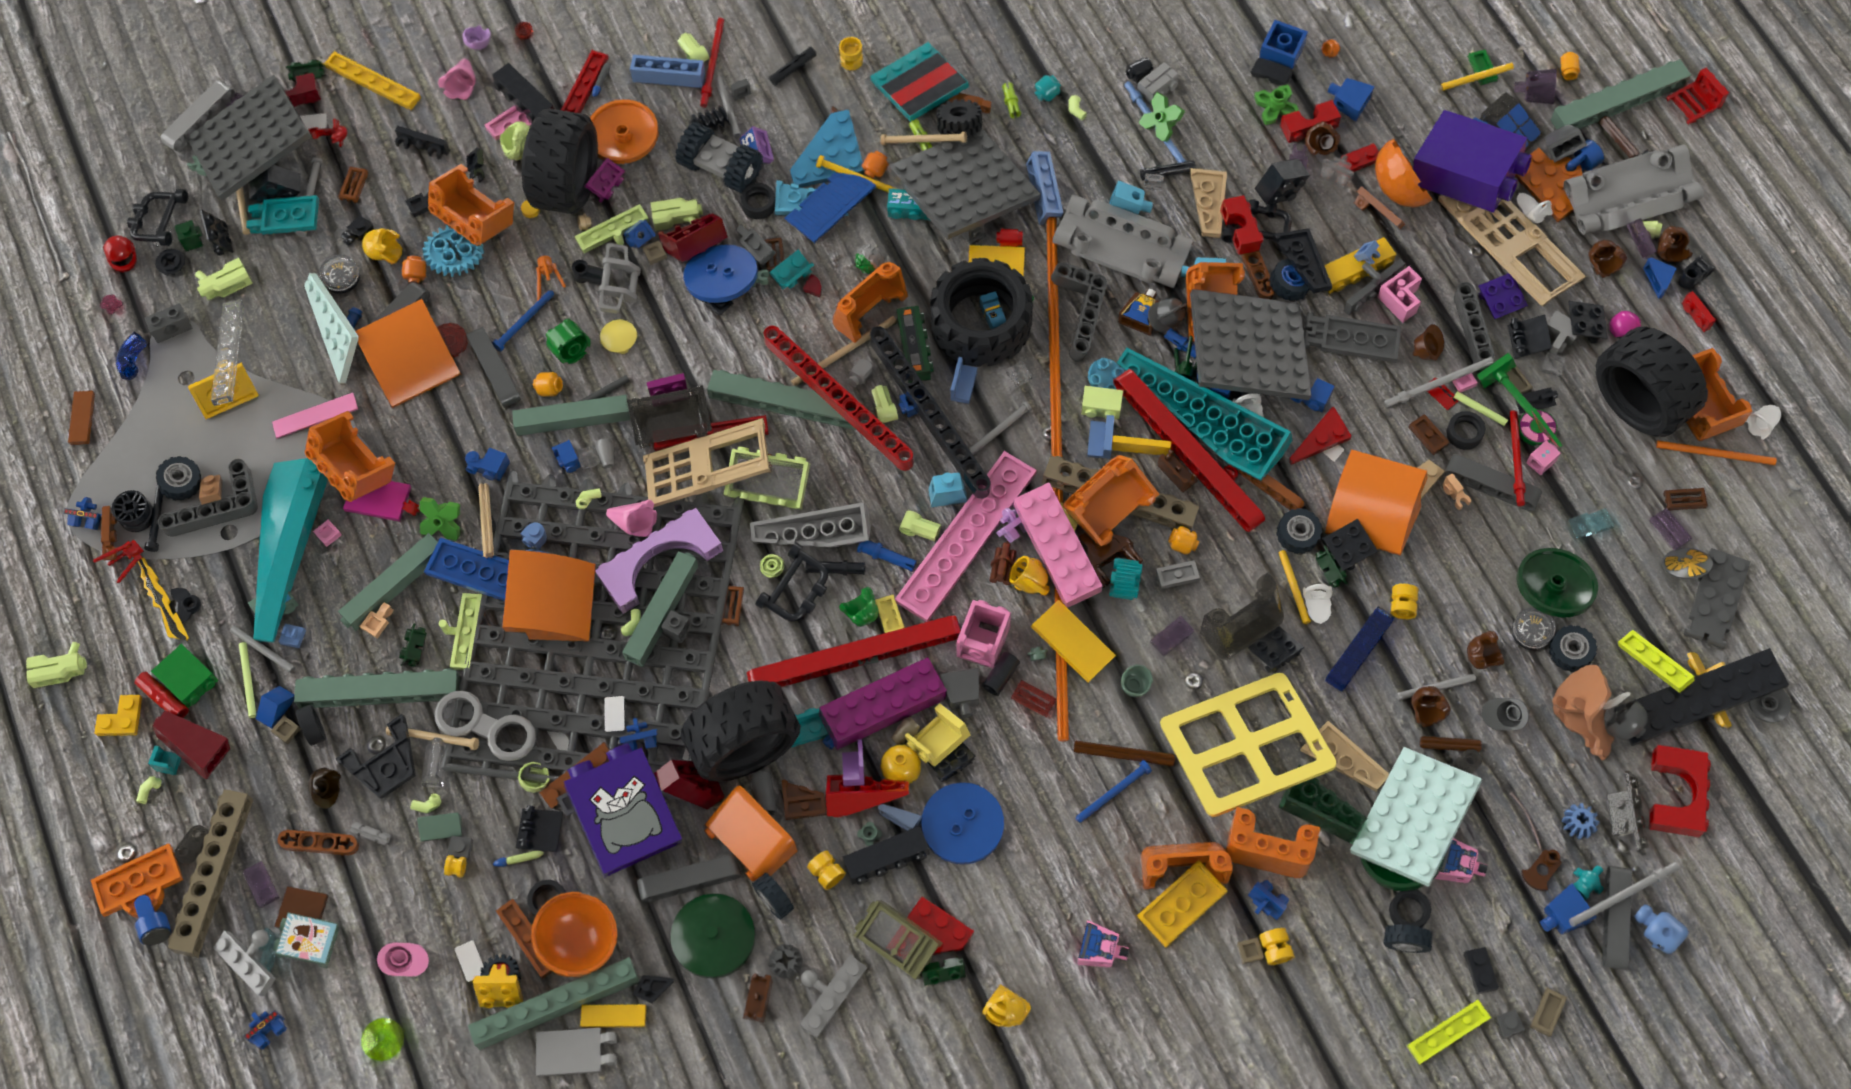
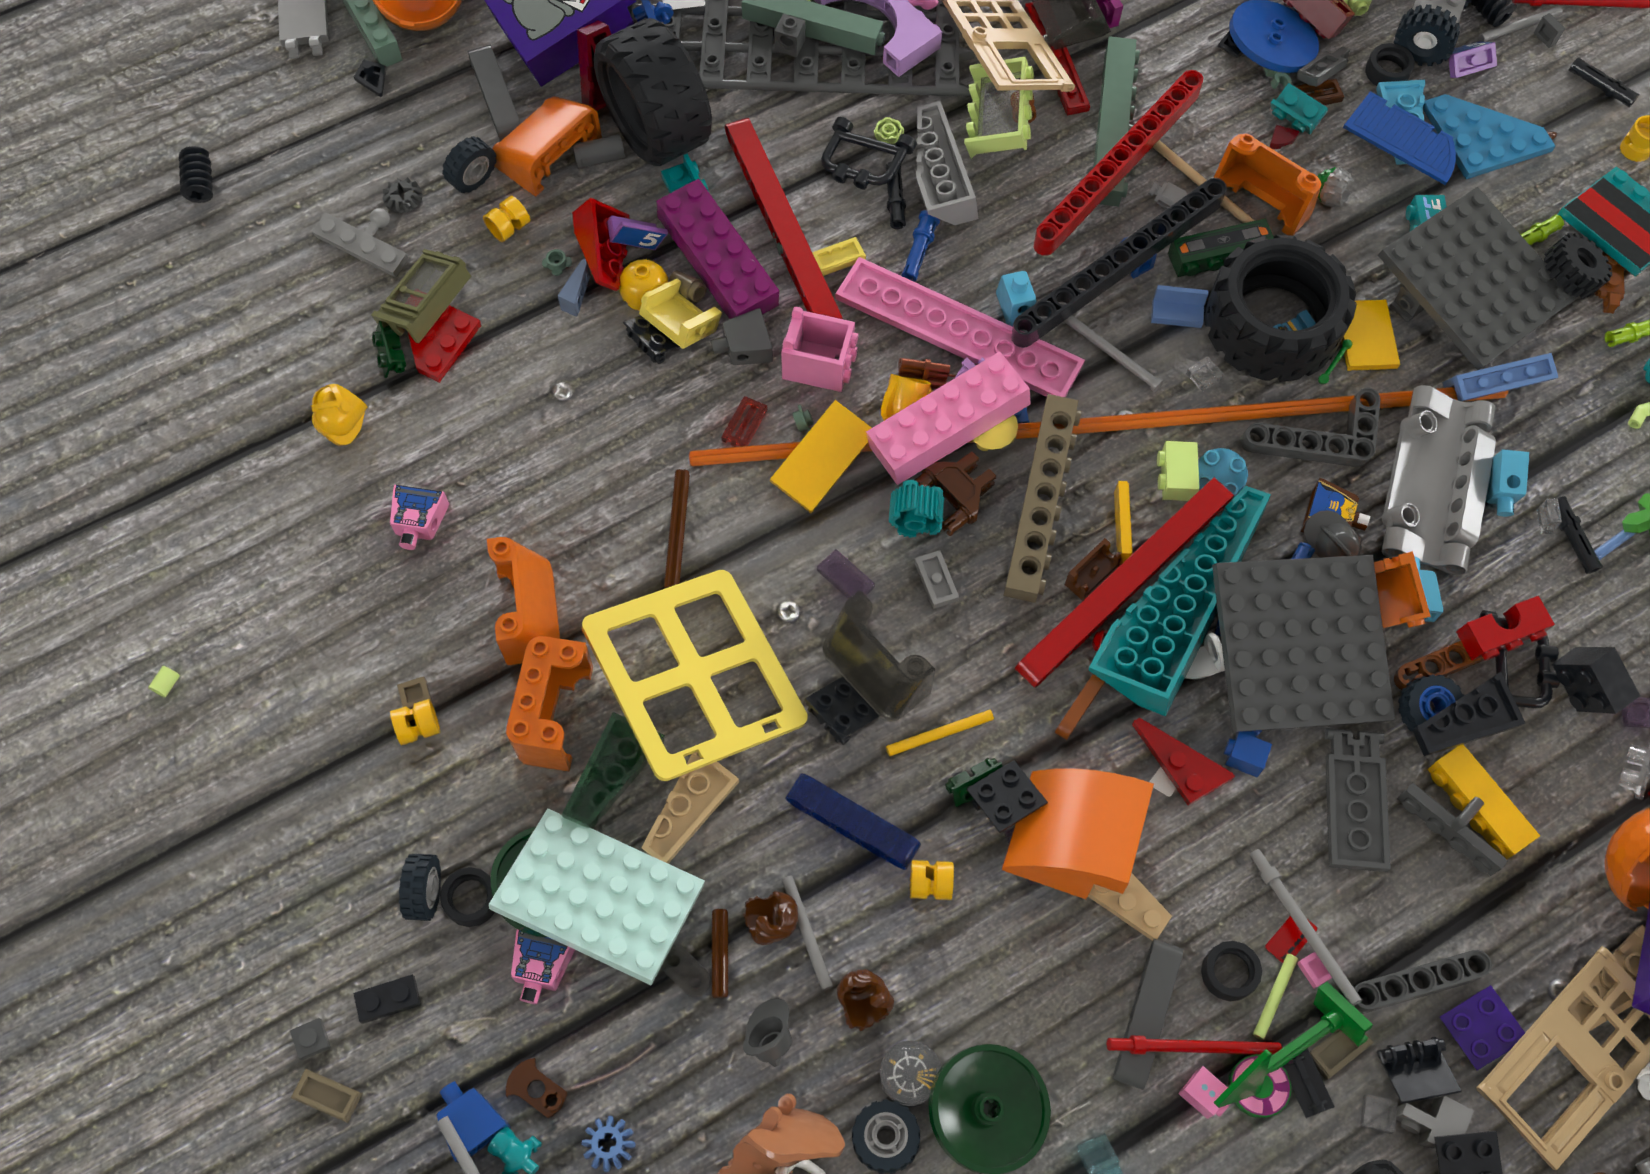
camera: 80 degrees right, 0 degrees up
yellow tile [580,1004,646,1028] -> none
dark green dish [670,893,756,978] -> none
dark orange tile [721,586,744,626] -> none
reddish brown hinge [743,973,773,1023] -> none
reddish brown wing [782,780,827,820] -> none
yellow bar [816,155,897,193] -> none
green hair [839,587,879,627] -> none
black brick [842,826,930,885] -> none
orange head [862,151,889,179] -> none
yellowish green piece [871,385,898,424] -> none
tan bar [881,132,967,145] -> none
yellowish green piece [899,511,941,541] -> none
blue plate [921,783,1004,864] -> none
black pin [982,652,1020,696] -> none
red brick [996,228,1023,247] -> none
orange windscreen [1063,455,1159,547] -> none
blue bar [1076,760,1152,823] -> none
medium blue panel [1087,415,1114,459] -> none
sand green hair [1121,664,1153,697] -> none
yellow tile [1137,860,1228,948] -> none
light orange head [1168,526,1199,555] -> none
tan wing [1190,168,1227,238] -> none
blue hips [1248,880,1289,920] -> none
black wheel [1276,508,1322,554] -> none
white piece [1303,584,1333,624] -> none
dark orange hinge [1354,186,1405,230] -> none
medium blue tile [1354,240,1380,265] -> none
bright pink brick [1377,266,1422,323] -> none
neon yellow plate [1407,1000,1491,1065] -> none
reddish brown plate [1408,414,1450,456] -> none
reddish brown piece [1413,324,1445,361] -> none
light nougat plate [1443,473,1471,510] -> none

